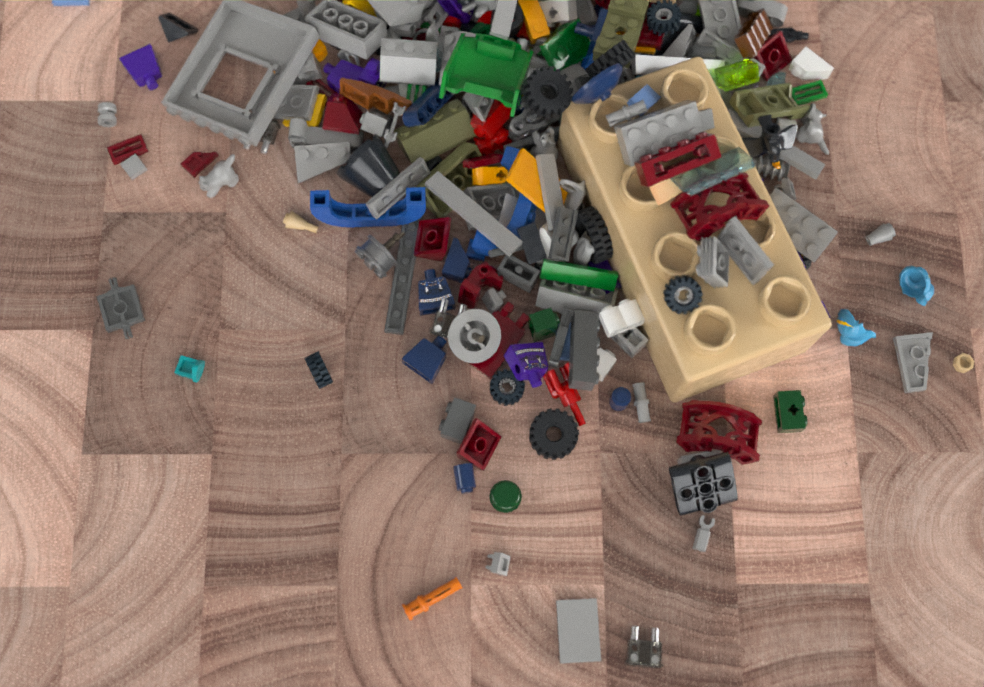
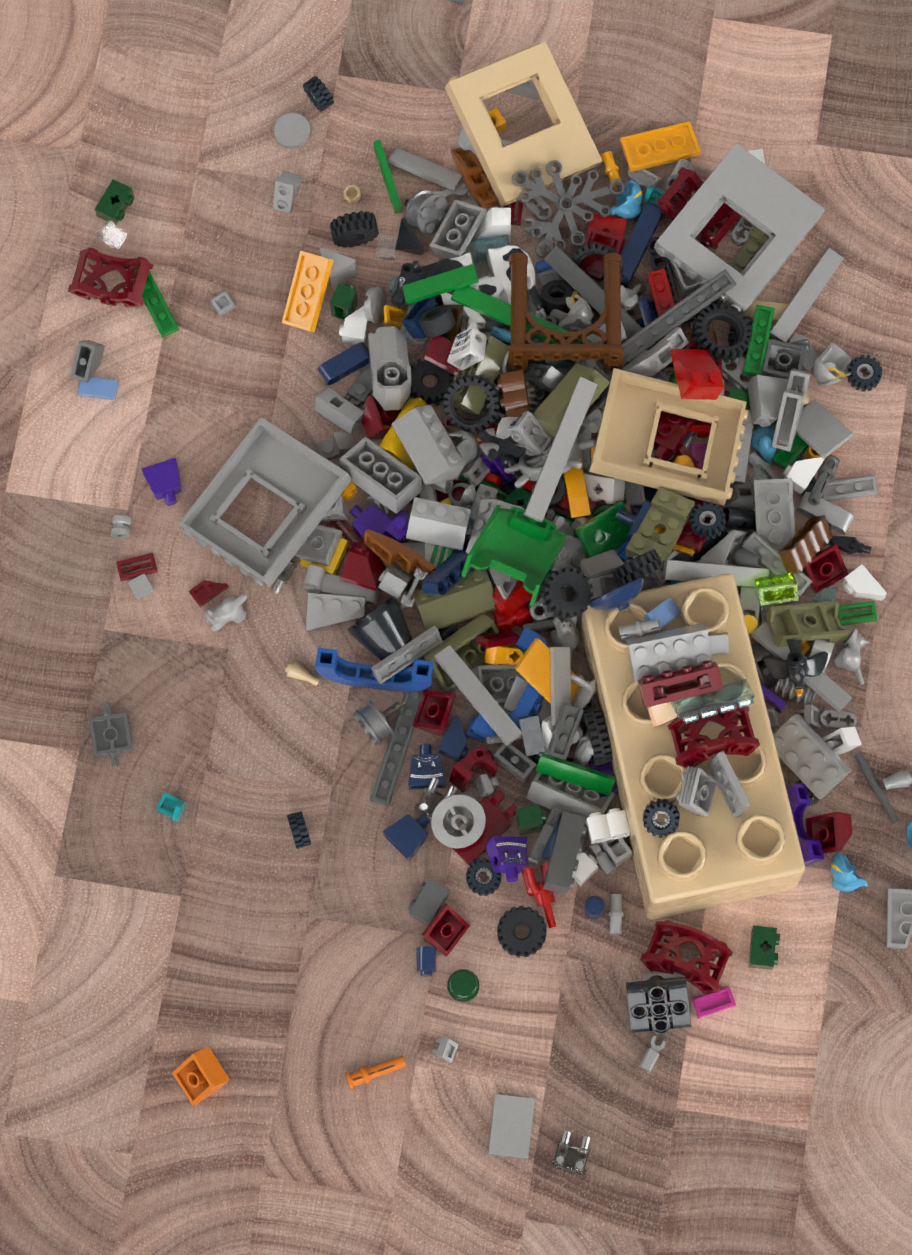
camera: 15 degrees right, 0 degrees up
black slope [158,12,198,43] -> none
none -> orange slope [172,1047,230,1106]
none -> light grey bar [589,843,616,876]
none -> dark pink tile [692,987,736,1019]
none -> dark red slope [806,812,853,854]
none -> light grey beam [820,710,857,730]
none -> white slope [822,727,862,755]
none -> dark grey bar [854,753,899,824]

